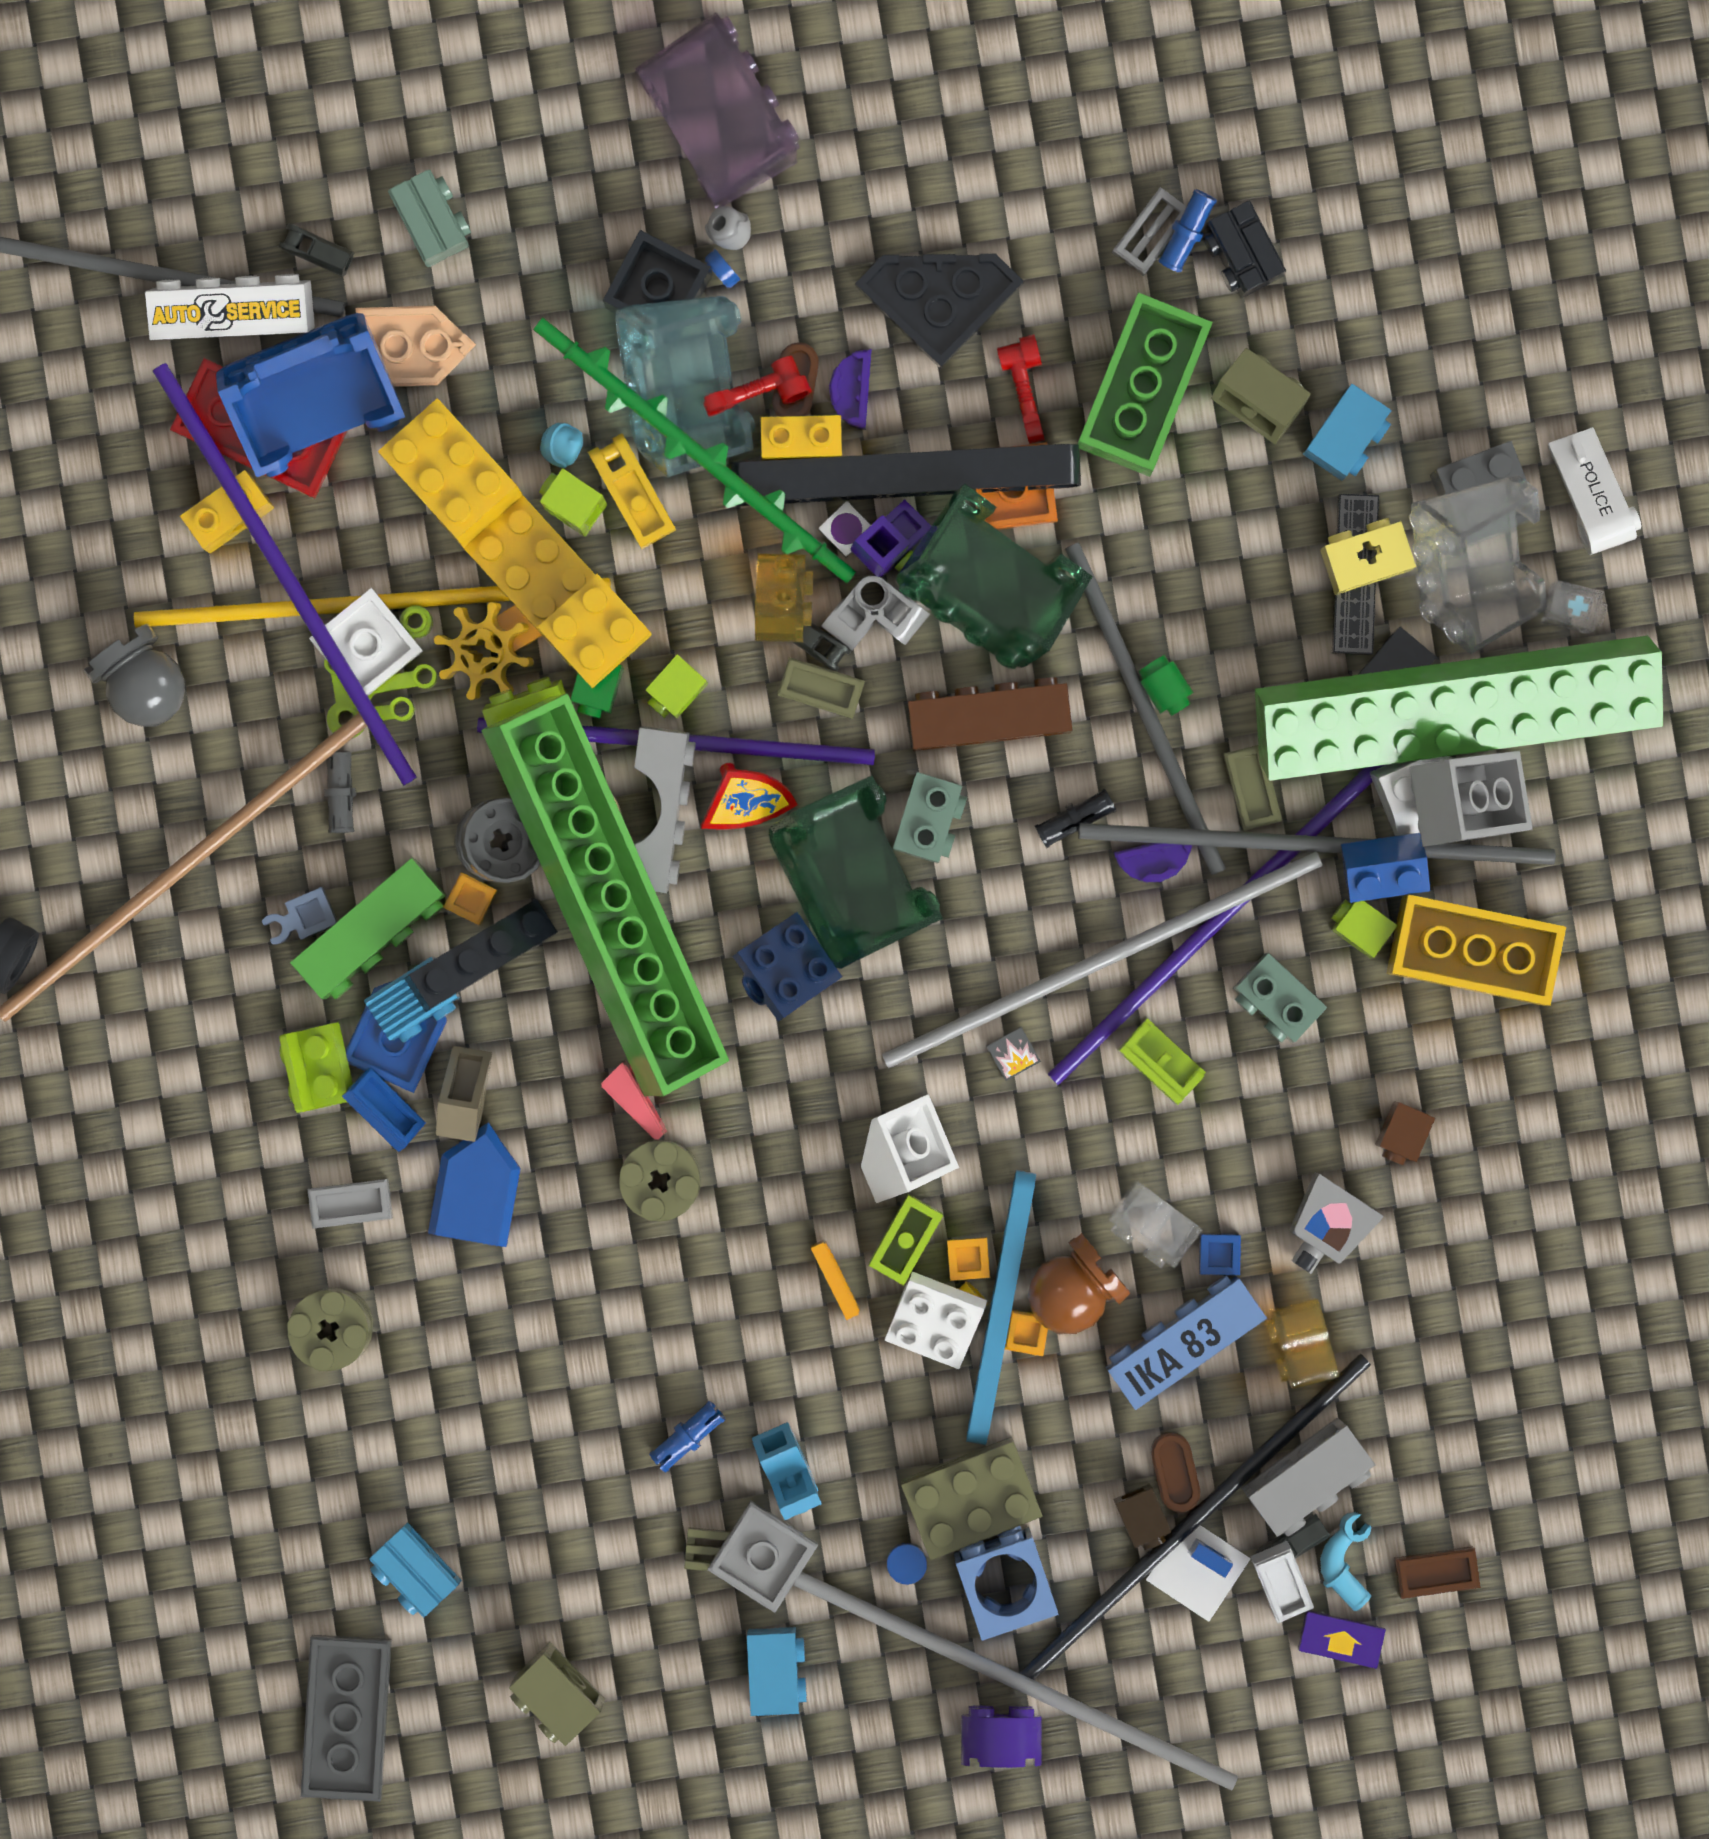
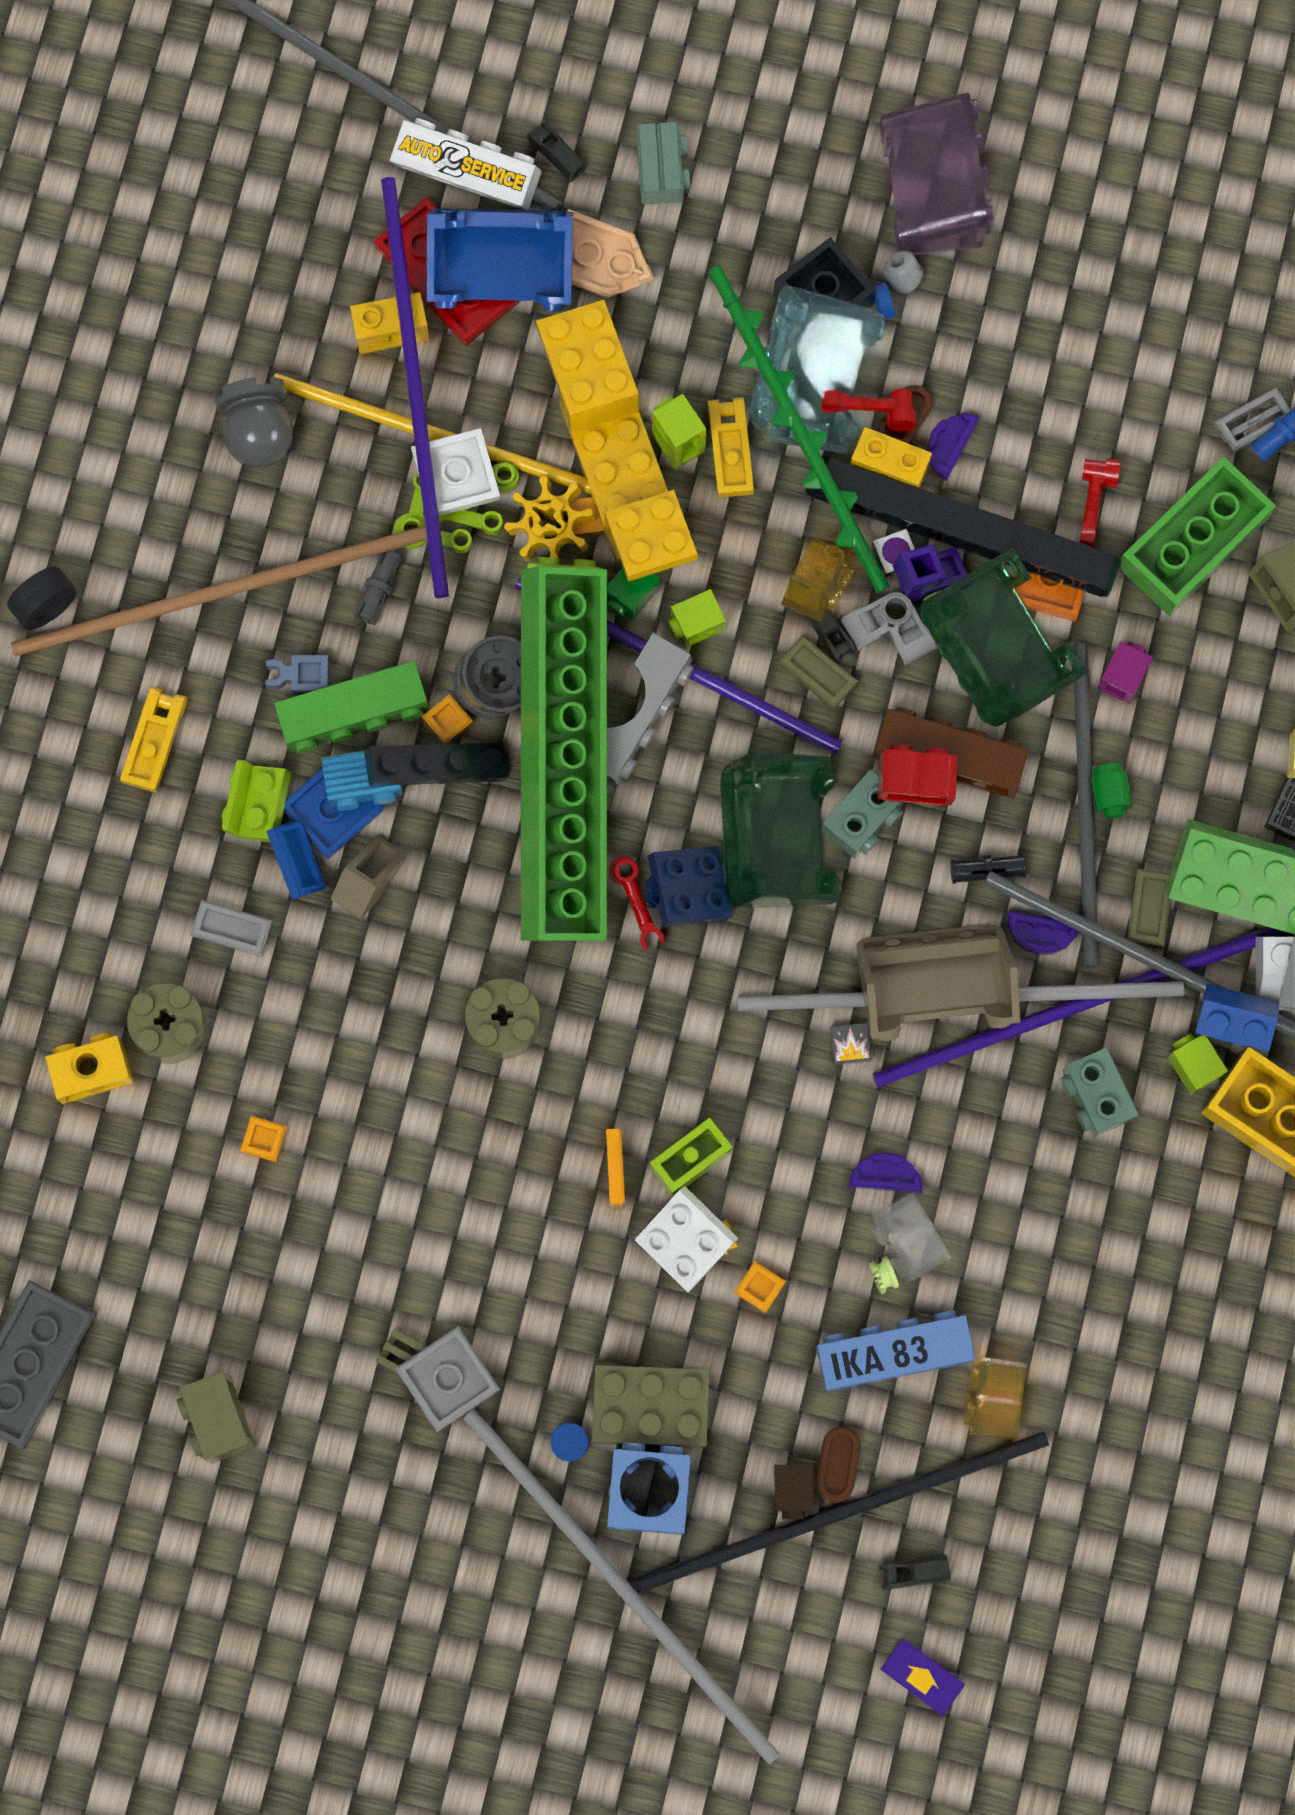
camera: 20 degrees right, 10 degrees down
dark azure brick [369,1522,462,1618] -> none
blue tile [428,1122,521,1247] -> none
medium azure piece [540,423,583,468] -> none
coral slope [601,1060,667,1140] -> none
blue pin [649,1401,726,1473] -> none
shield [700,763,798,830] -> none
dark azure brick [747,1627,807,1716] -> none
dark azure brick [752,1422,822,1520] -> none
black plate [855,253,1024,369] -> none
white slope [861,1094,959,1203] -> none
light orange plate [947,1237,990,1281] -> none
dark purple brick [961,1705,1042,1768] -> none
dark azure beam [966,1170,1036,1445] -> none
dark orange tile [1027,1233,1131,1335] -> none
lime hinge [1117,1018,1206,1105] -> none
white sticker [1146,1525,1251,1622] -> none
blue tile [1188,1538,1233,1578] -> none
blue tile [1199,1234,1241,1275] -> none
light grey brick [1241,1417,1375,1537] -> none
tile [1250,1541,1314,1623] -> none
light grey torso [1289,1172,1383,1274] -> none
medium azure piece [1320,1512,1371,1611] -> none
reddish brown brick [1375,1101,1435,1166] -> none
reddish brown tile [1394,1546,1481,1599] -> none
none -> yellow brick [45,1033,134,1104]
none -> yellow plate [120,687,188,793]
none -> light orange tile [240,1116,288,1163]
none -> red brick [609,856,664,950]
none -> dark purple tile [848,1152,923,1193]
none -> dark tan windscreen [856,924,1020,1041]
none -> yellowish green bush [869,1256,899,1295]
none -> red brick [878,744,957,806]
none -> magenta brick [1097,641,1153,704]

